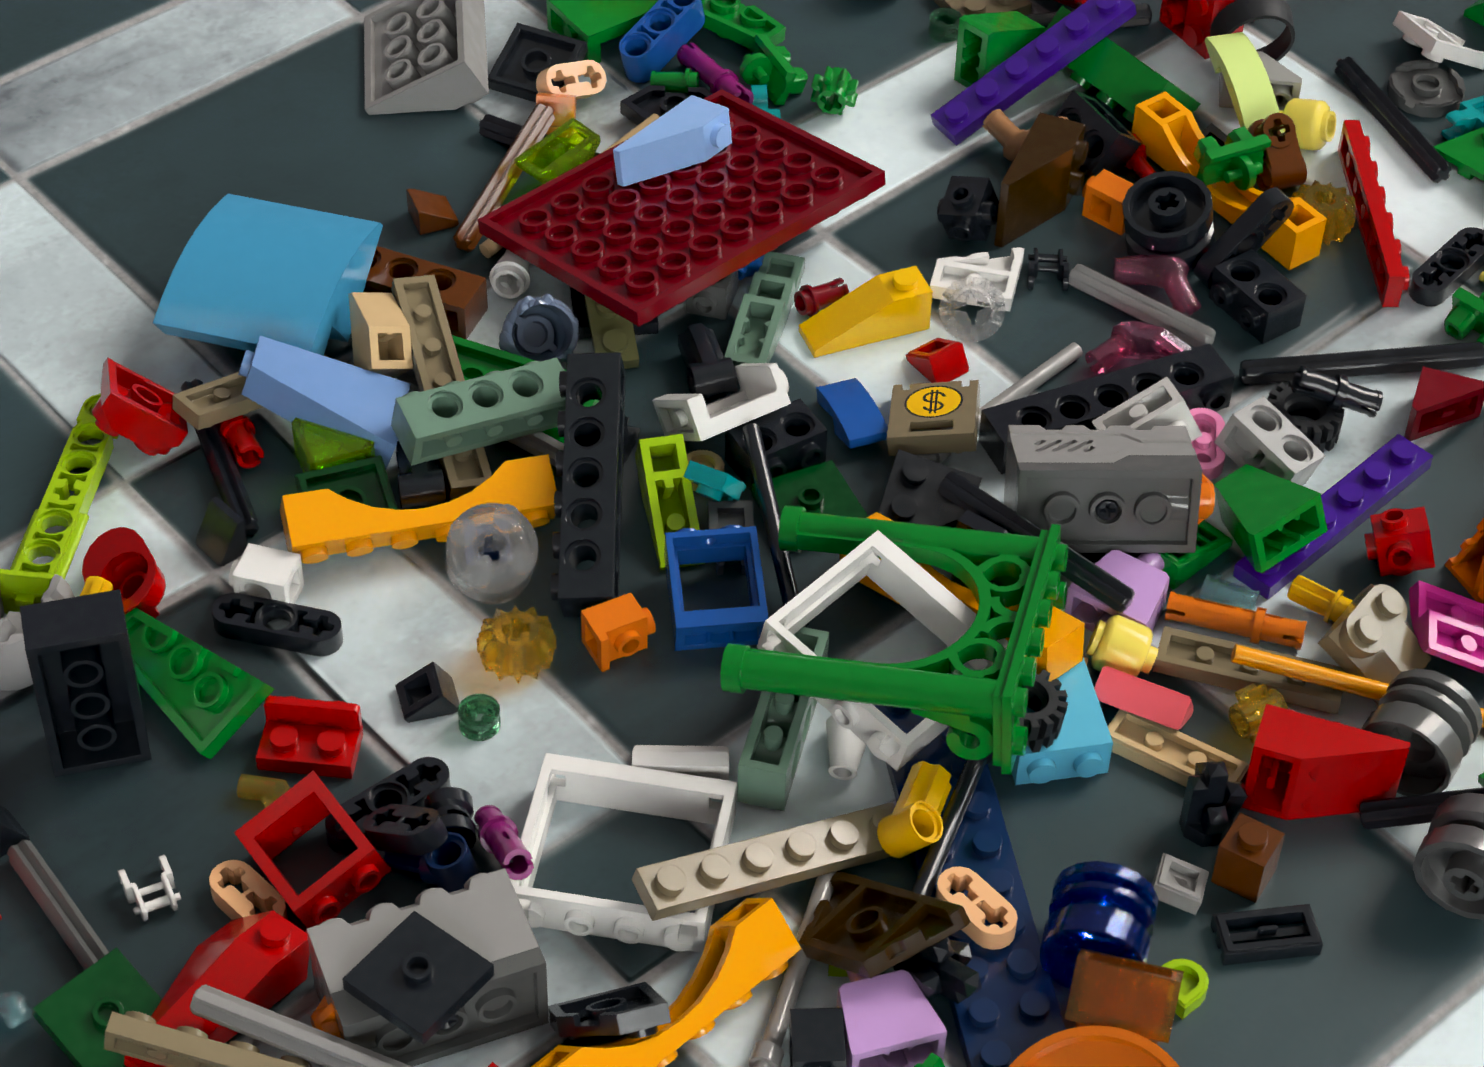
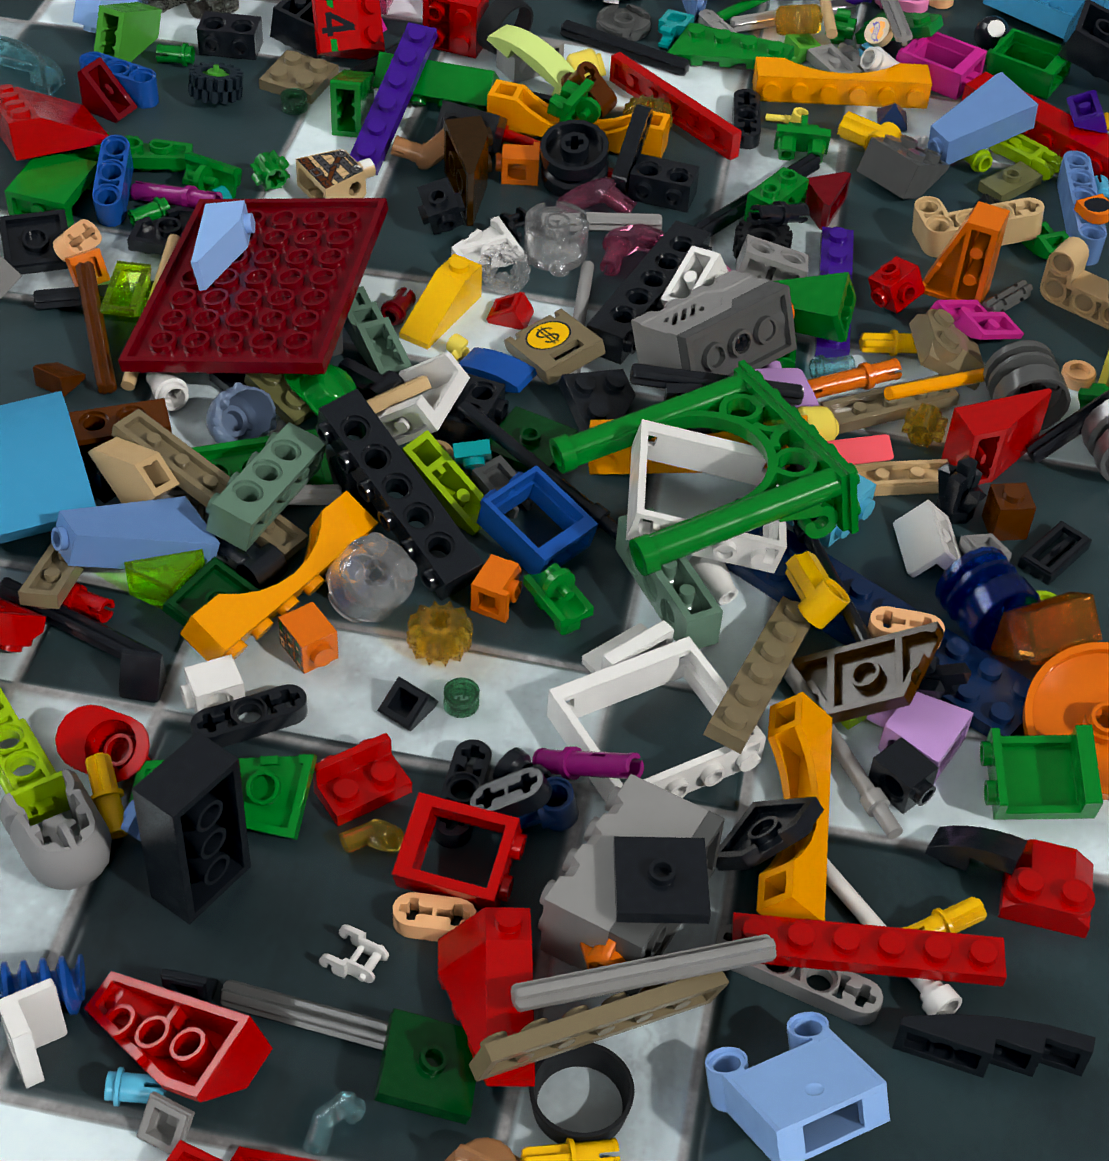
camera: 40 degrees left, 0 degrees up
none -> orange brick [278,602,339,674]
none -> green piece [284,364,356,416]
none -> torso [296,149,376,198]
none -> tan tile [366,375,432,414]
none -> light yellow hand [446,334,470,361]
none -> clear brick [523,202,589,277]
none -> green hips [523,563,594,635]
none -> green brick [744,167,809,221]
none -> white panel [893,499,966,578]

